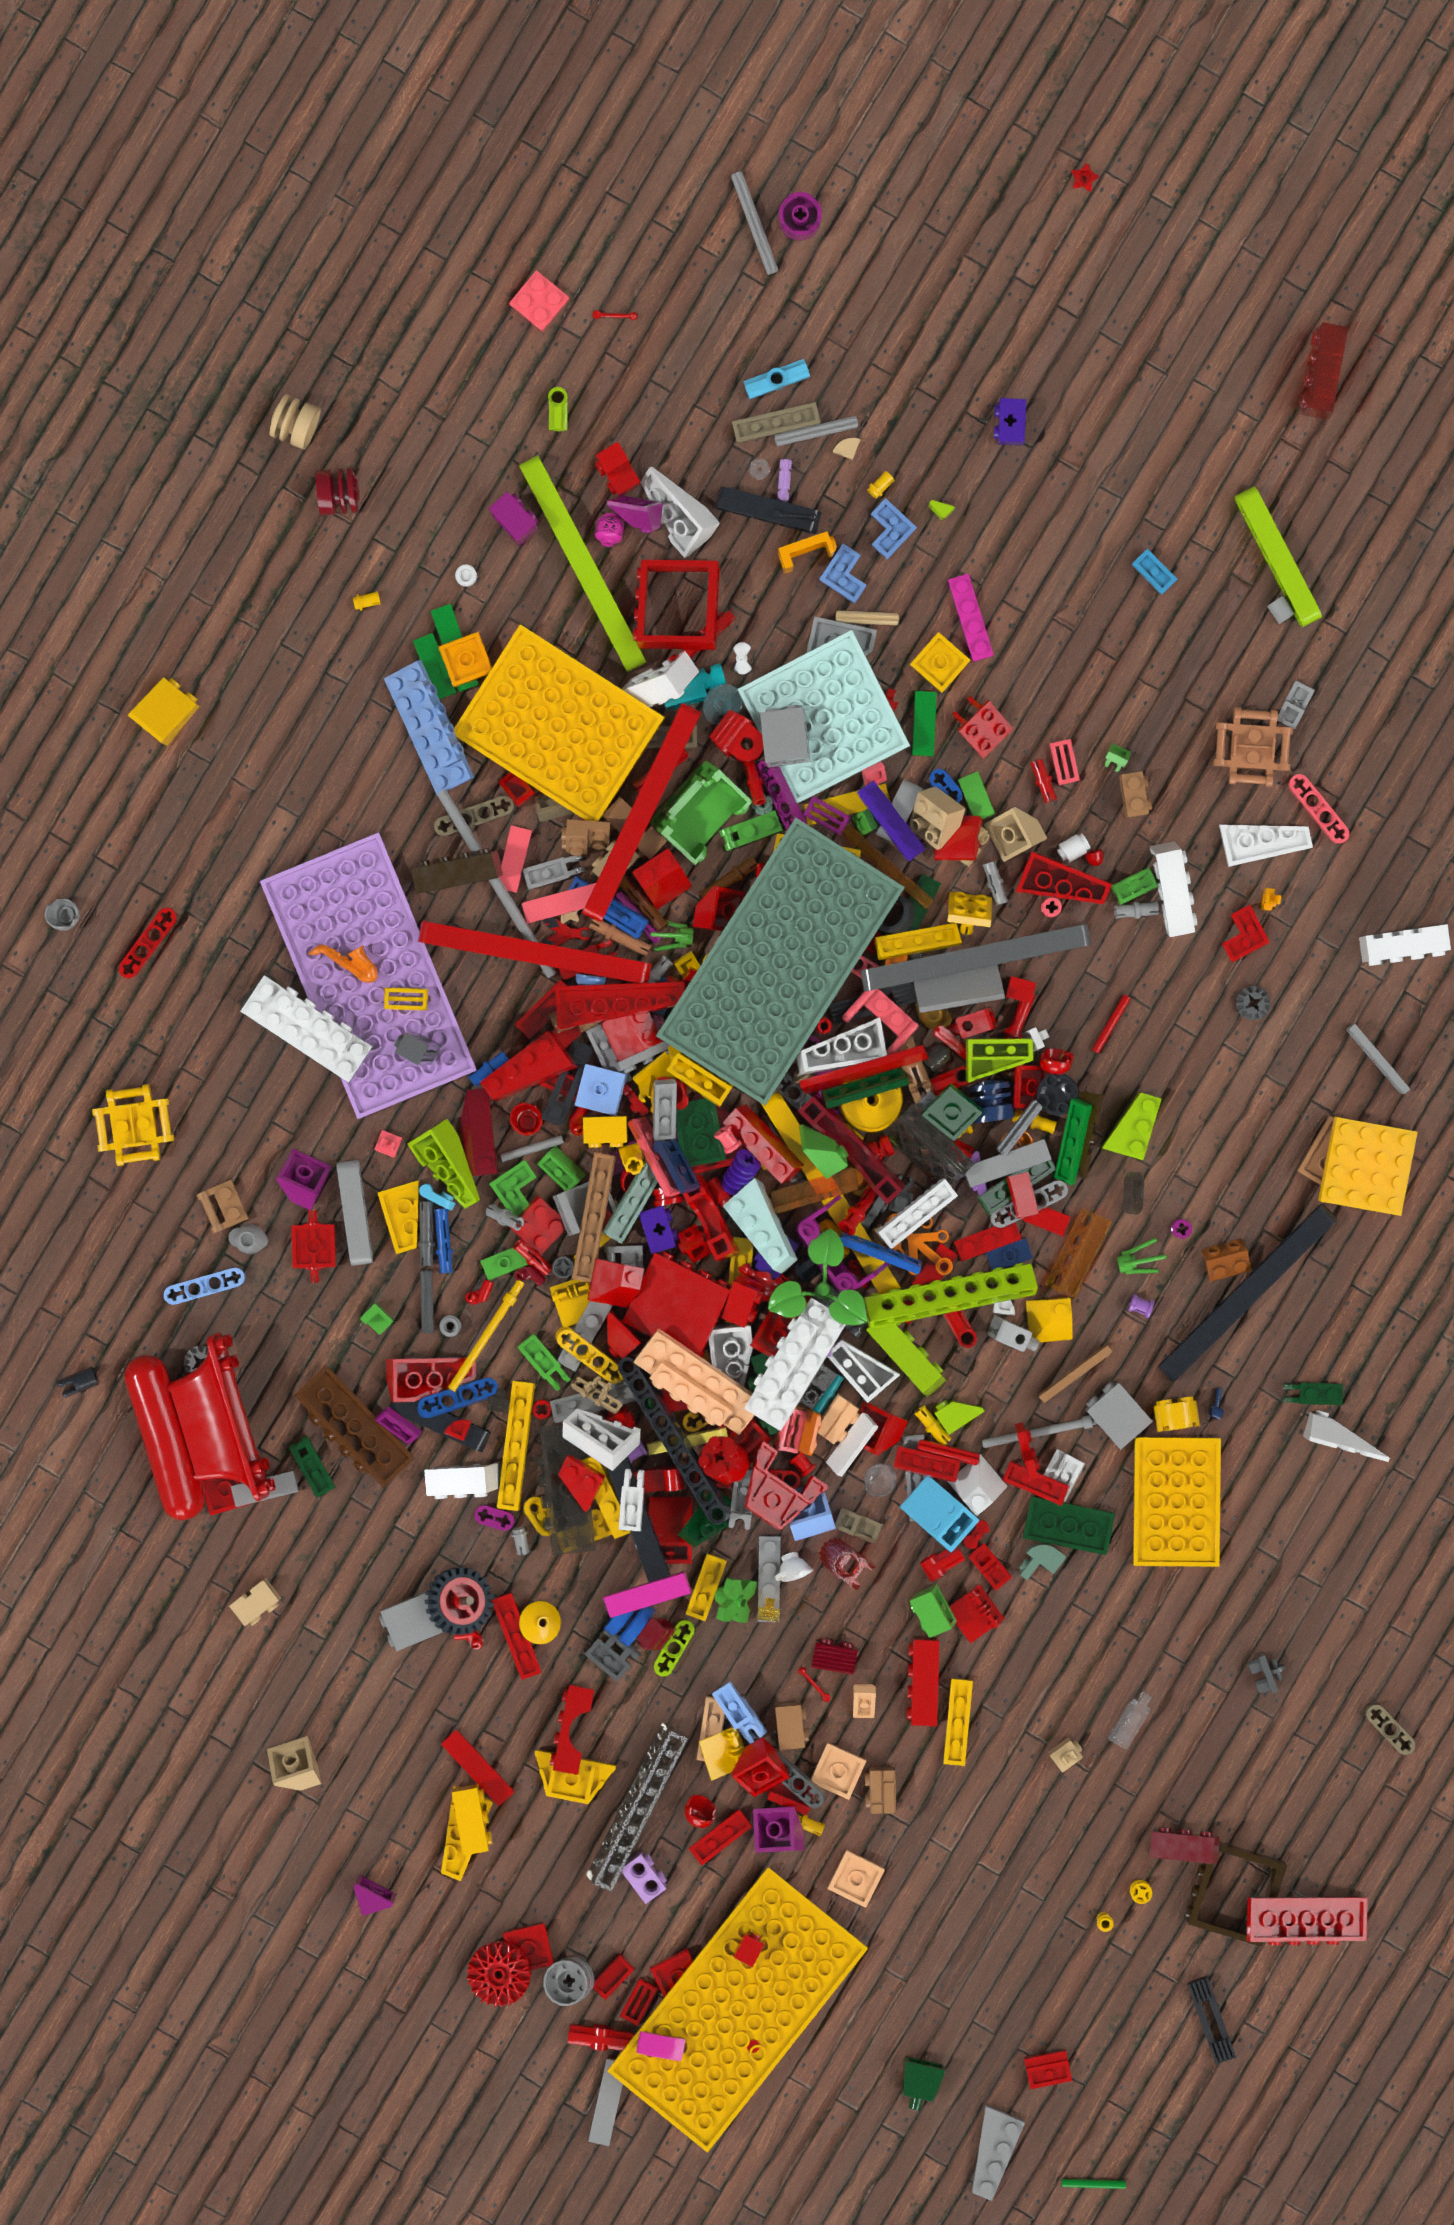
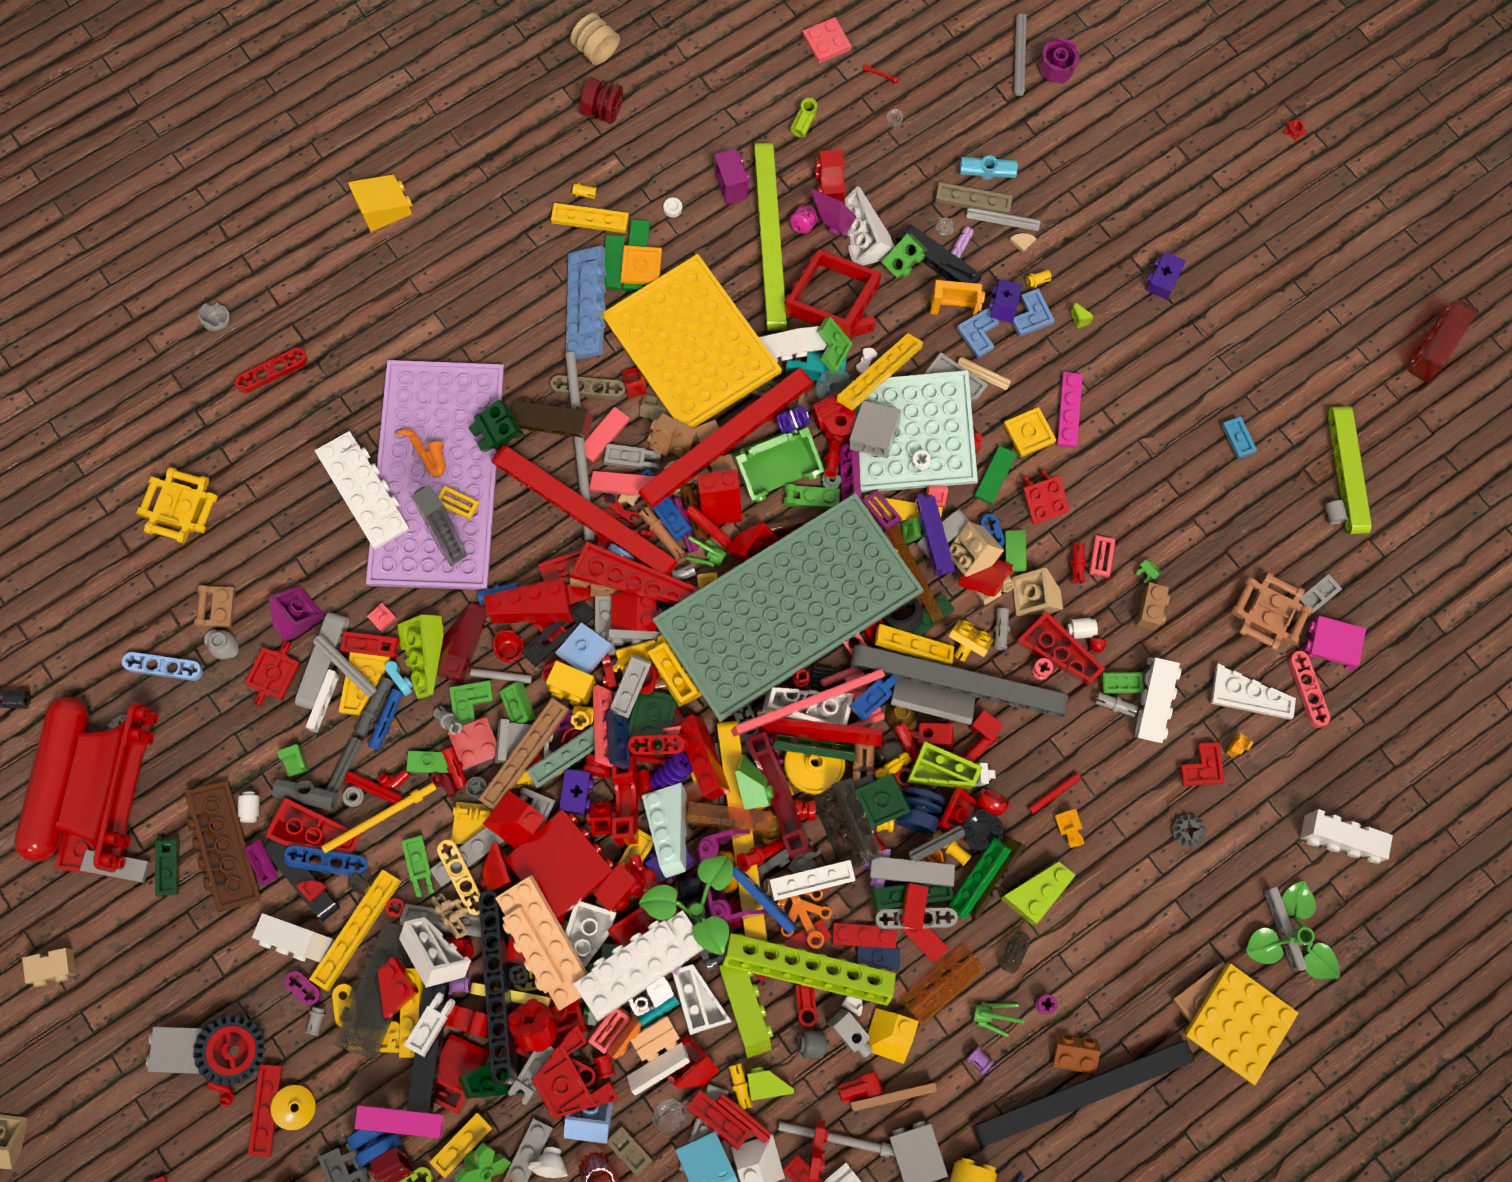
camera: 25 degrees right, 15 degrees down
none -> white brick [238,792,260,823]
none -> dark grey piece [272,779,339,810]
none -> white tile [306,669,339,733]
none -> light grey axle [313,635,377,697]
none -> red plate [340,631,400,660]
none -> red axle [344,771,403,804]
none -> dark green hips [468,400,524,452]
none -> black bush [509,965,530,986]
none -> yellow plate [551,203,629,233]
none -> red beam [628,734,688,755]
none -> red axle [685,505,733,549]
none -> coral tile [731,669,885,737]
none -> dark purple gear [776,405,810,433]
none -> dark grey head [797,1030,830,1060]
none -> bright green plate [817,316,853,372]
none -> yellow plate [837,333,923,411]
none -> red piece [837,1071,883,1104]
none -> blue hinge [849,675,898,722]
none -> yellow axle [875,752,911,779]
none -> bright green brick [882,234,927,278]
none -> clear bush [886,109,903,128]
none -> white bush [913,450,931,470]
none -> dark purple brick [988,279,1022,323]
none -> light orange plate [1055,809,1084,848]
none -> bright green plant [1246,881,1340,979]
none -> dark pink panel [1304,616,1366,671]

